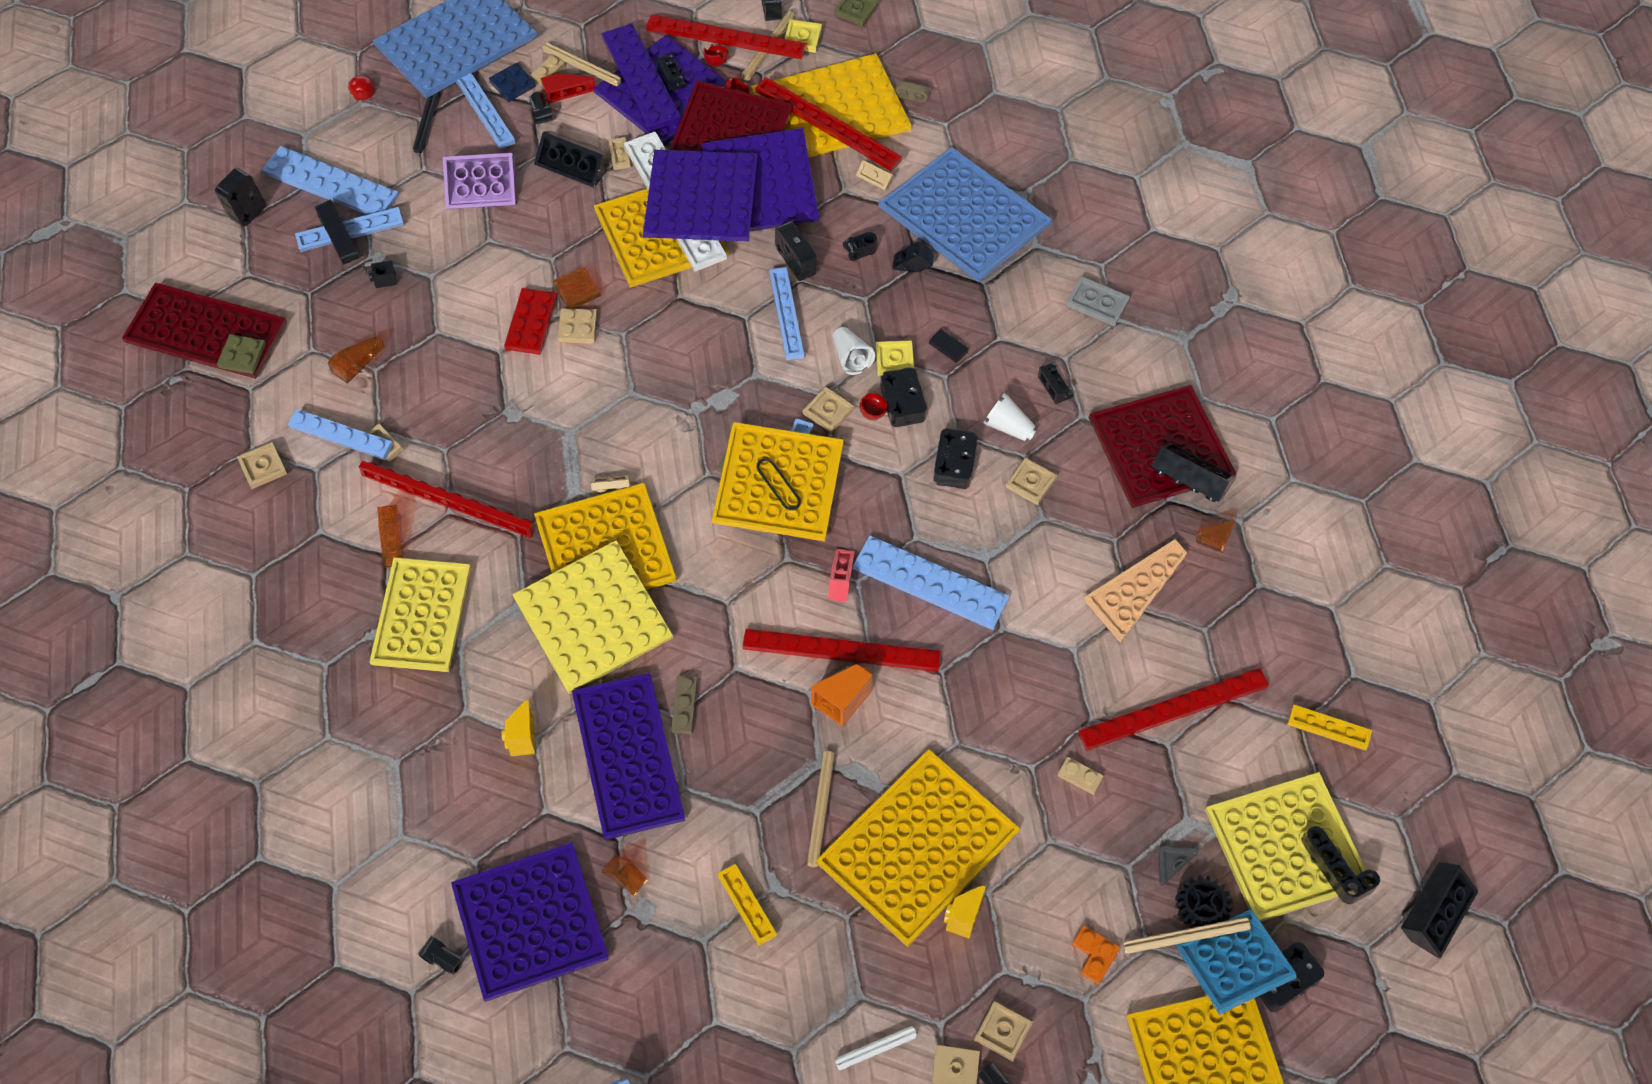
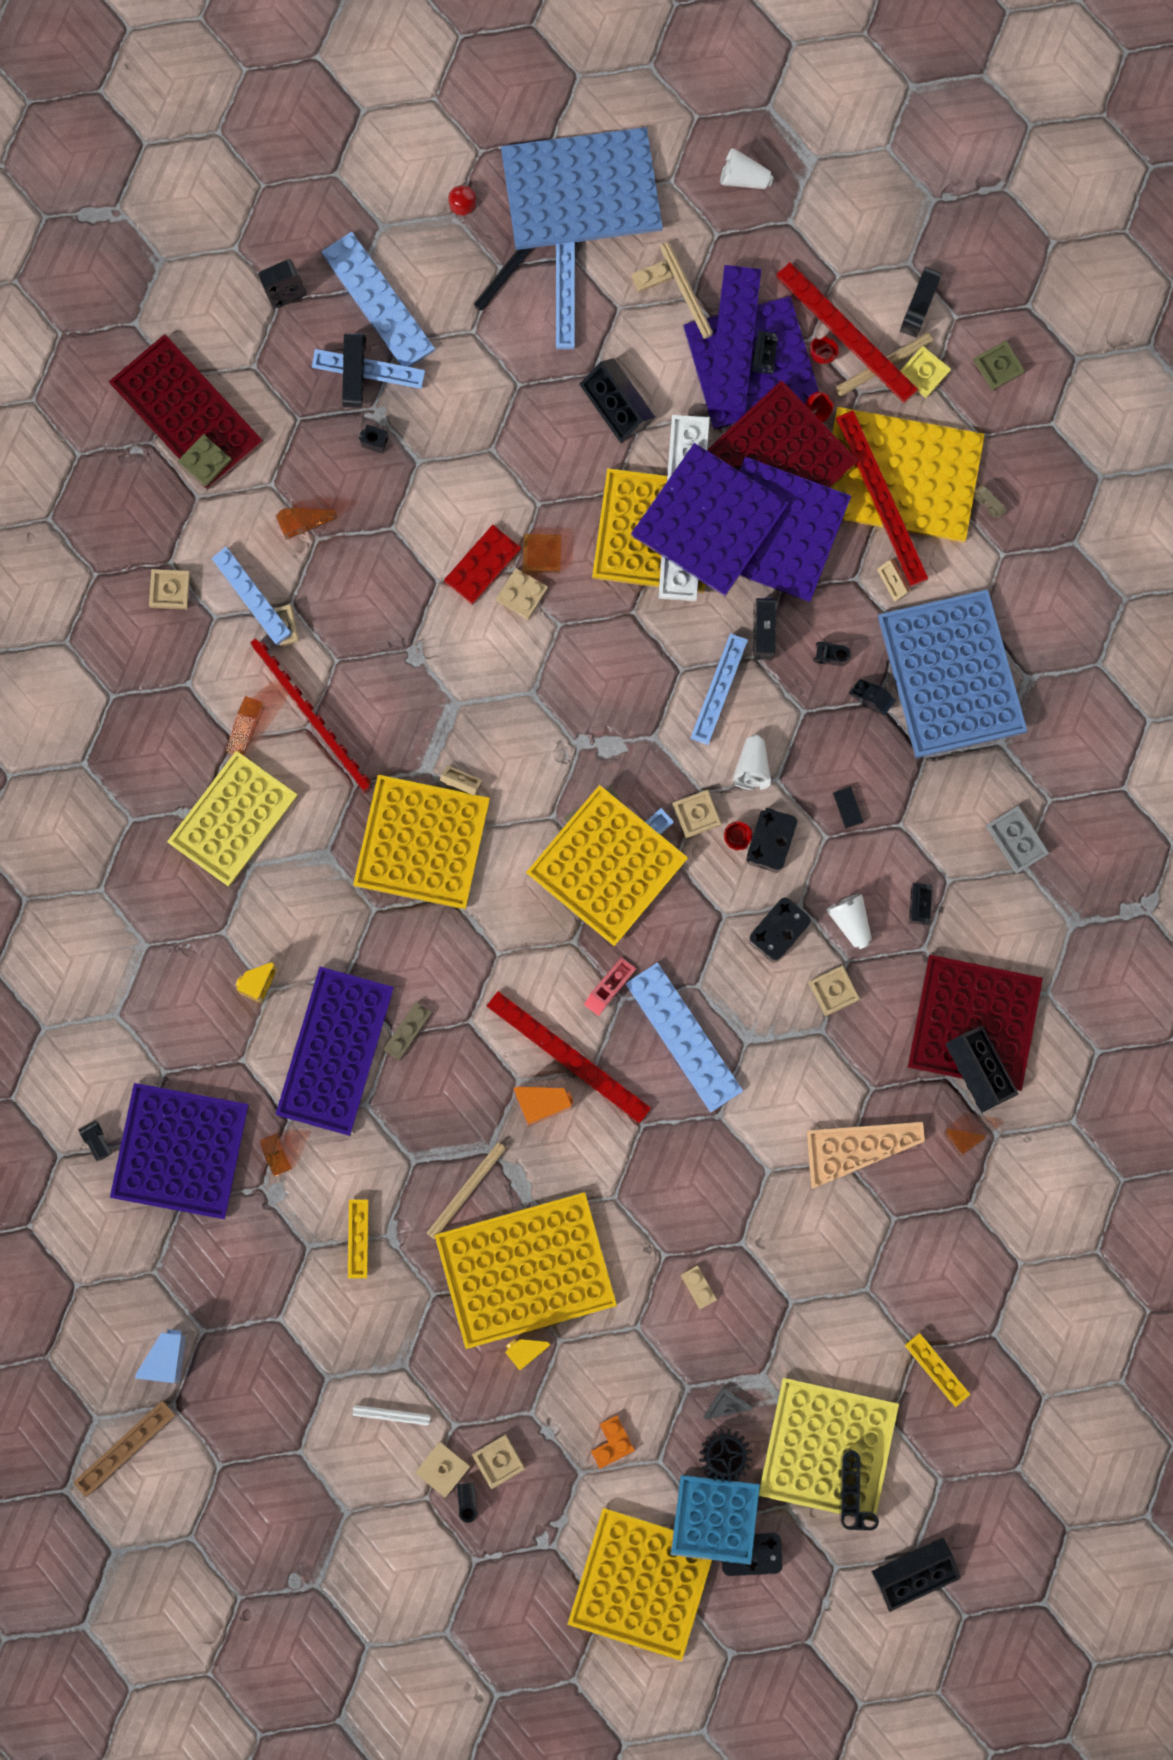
camera: 30 degrees right, 20 degrees up
lavender slope [443,153,516,209] -> none
dark blue plate [489,62,536,102] -> none
light yellow plate [512,541,673,694] -> none
black piece [529,91,553,125] -> none
red slope [541,73,596,104] -> none
tan plate [608,137,631,170] -> none
black piece [756,458,801,510] -> none
light yellow plate [876,341,914,376] -> none
red plate [1078,668,1269,751] -> none
tan axle [1123,917,1251,954] -> none

